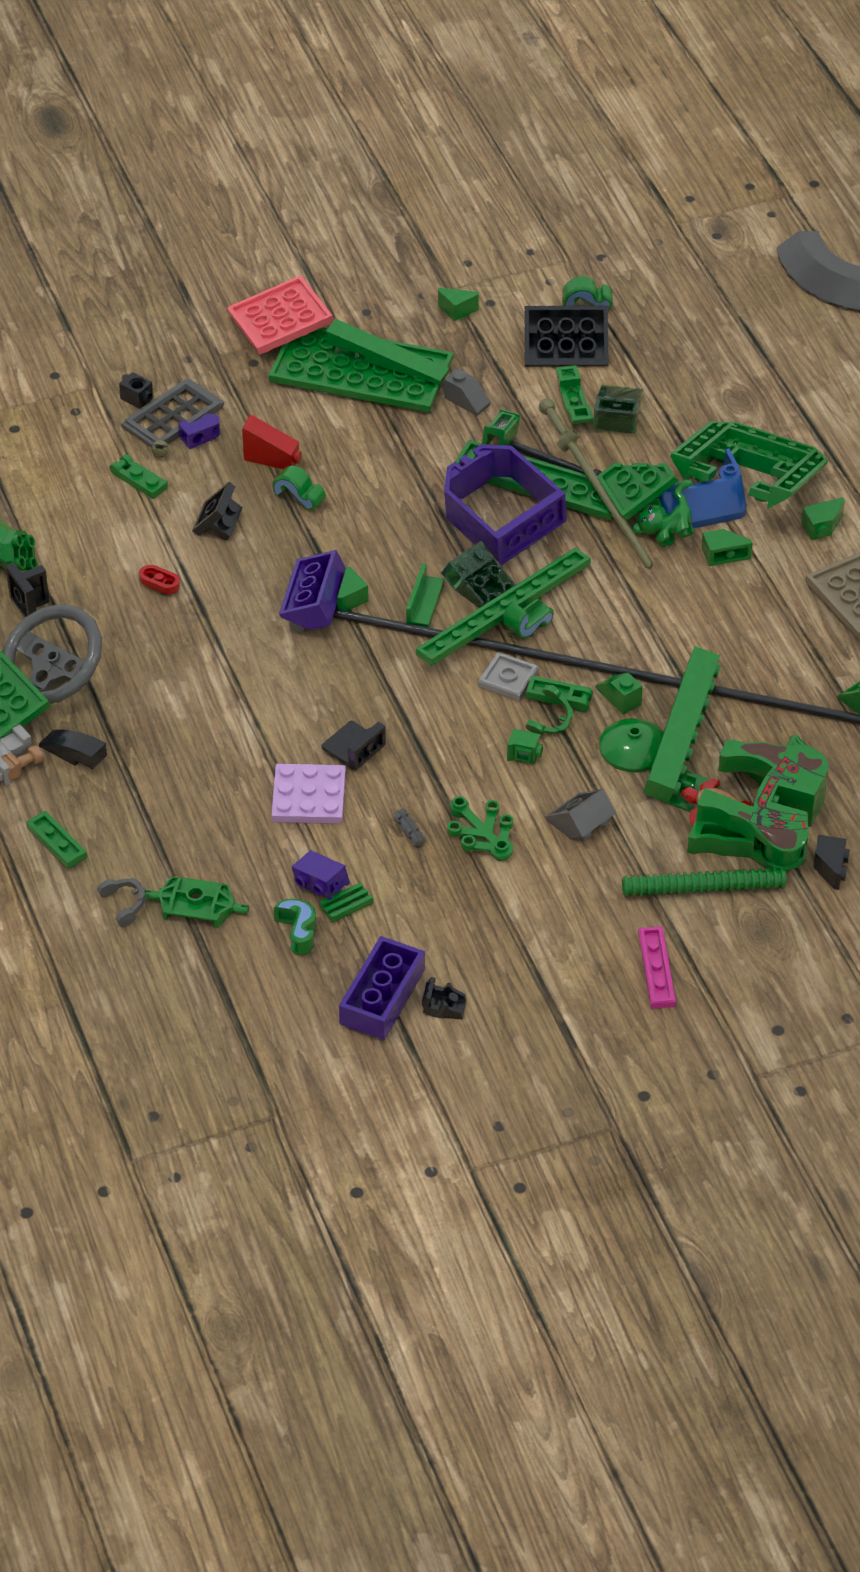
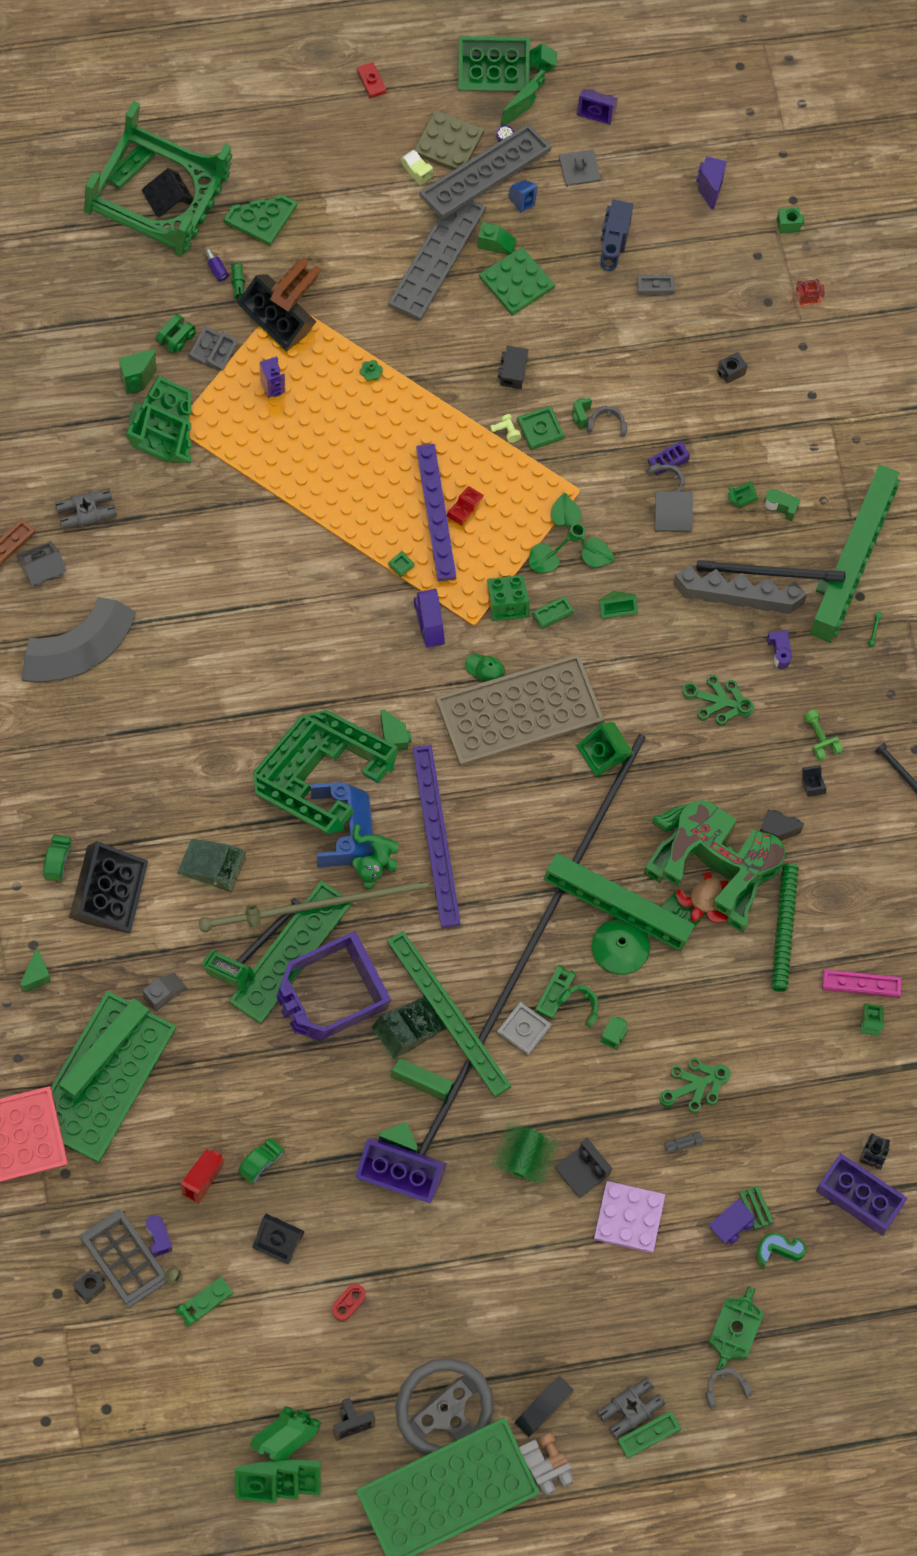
camera: 85 degrees left, 20 degrees up
green animal [503,599,554,639] -> none
dark grey slope [545,789,616,840] -> none
green slope [556,365,594,424] -> none
green slope [595,673,642,715] -> none
green plate [597,463,679,521] -> none
green slope [702,529,753,566] -> none
none -> dark purple plate [412,745,461,928]
none -> green piece [492,1122,560,1186]
none -> dark grey pin [596,1377,666,1439]
none -> green slope [860,1003,884,1036]

